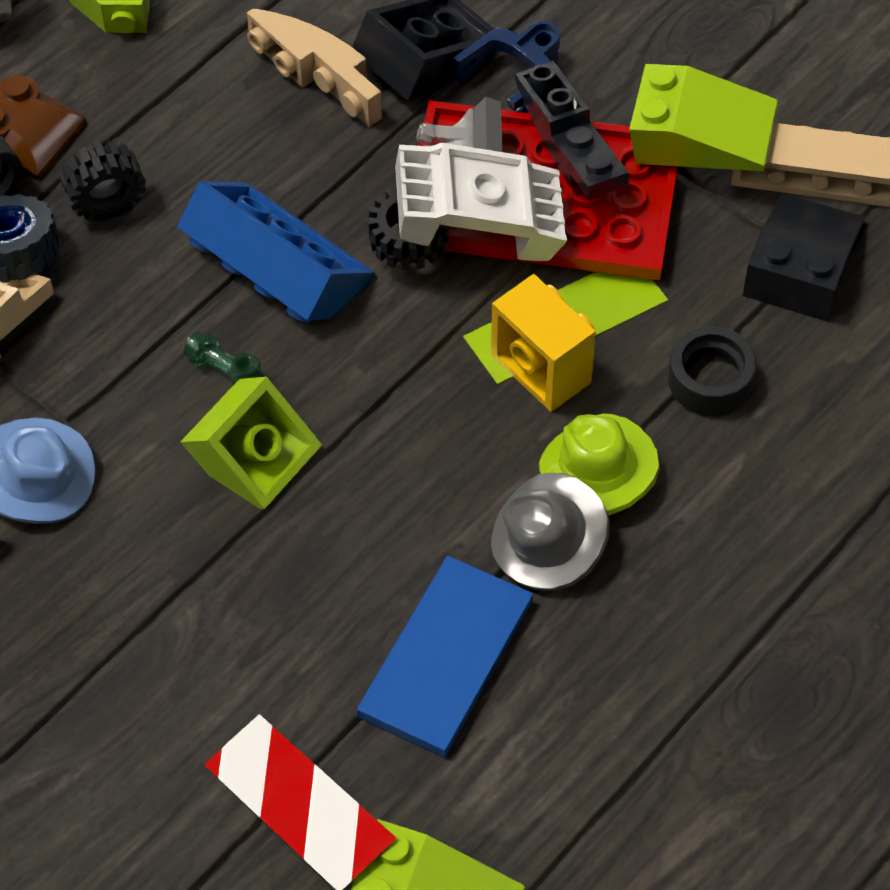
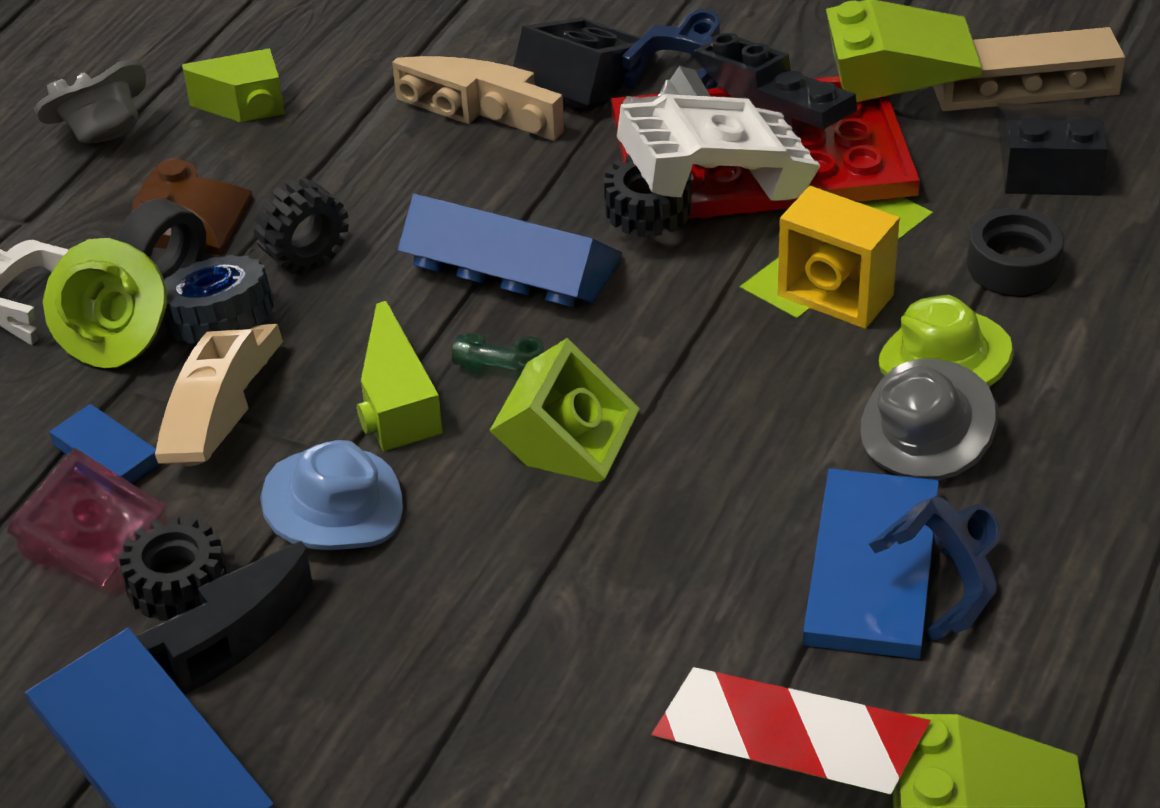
camera: 15 degrees left, 15 degrees down
none -> lime slope [357,301,443,452]
none -> dark blue piece [869,496,1000,641]

